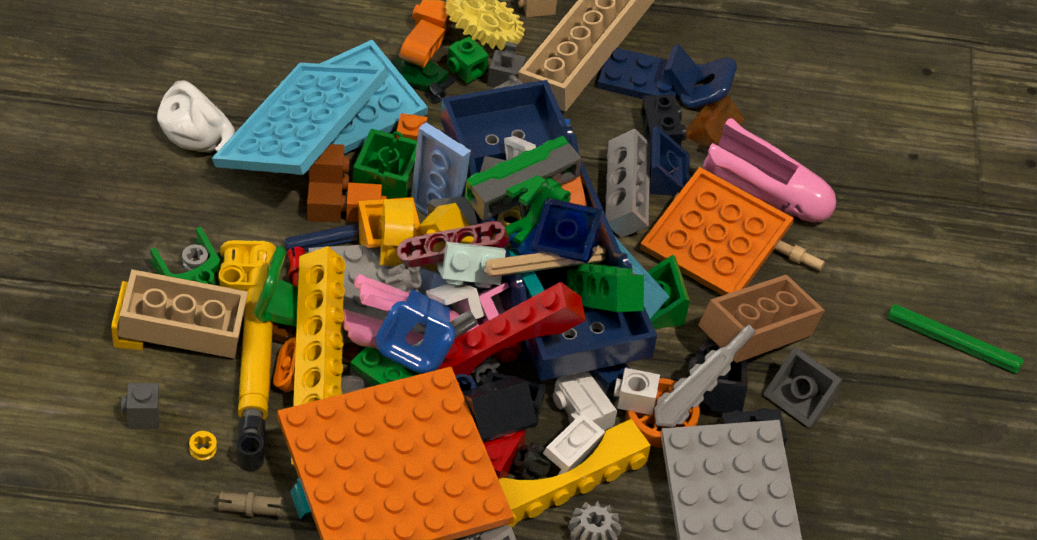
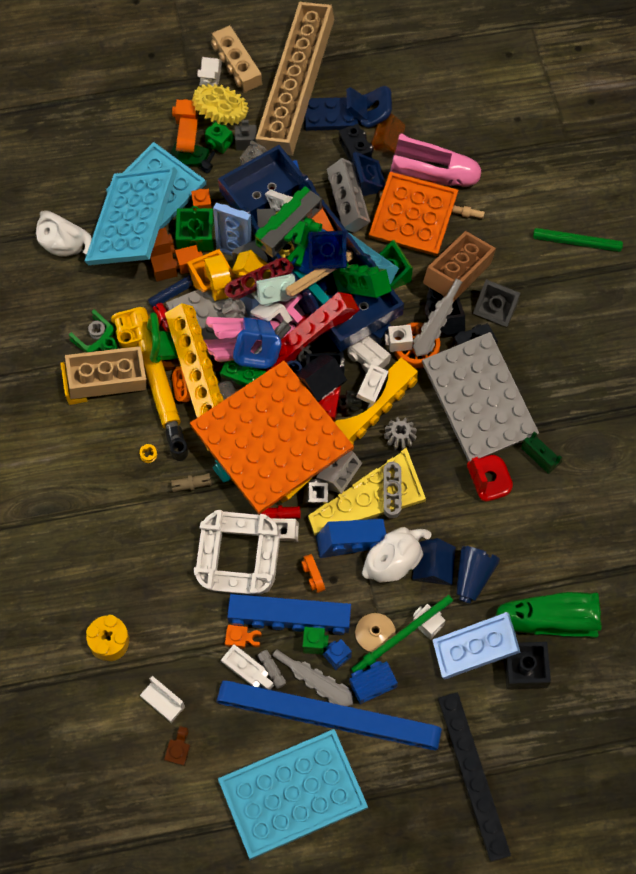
camera: 10 degrees left, 15 degrees up
dark grey brick [121,383,161,429] -> none

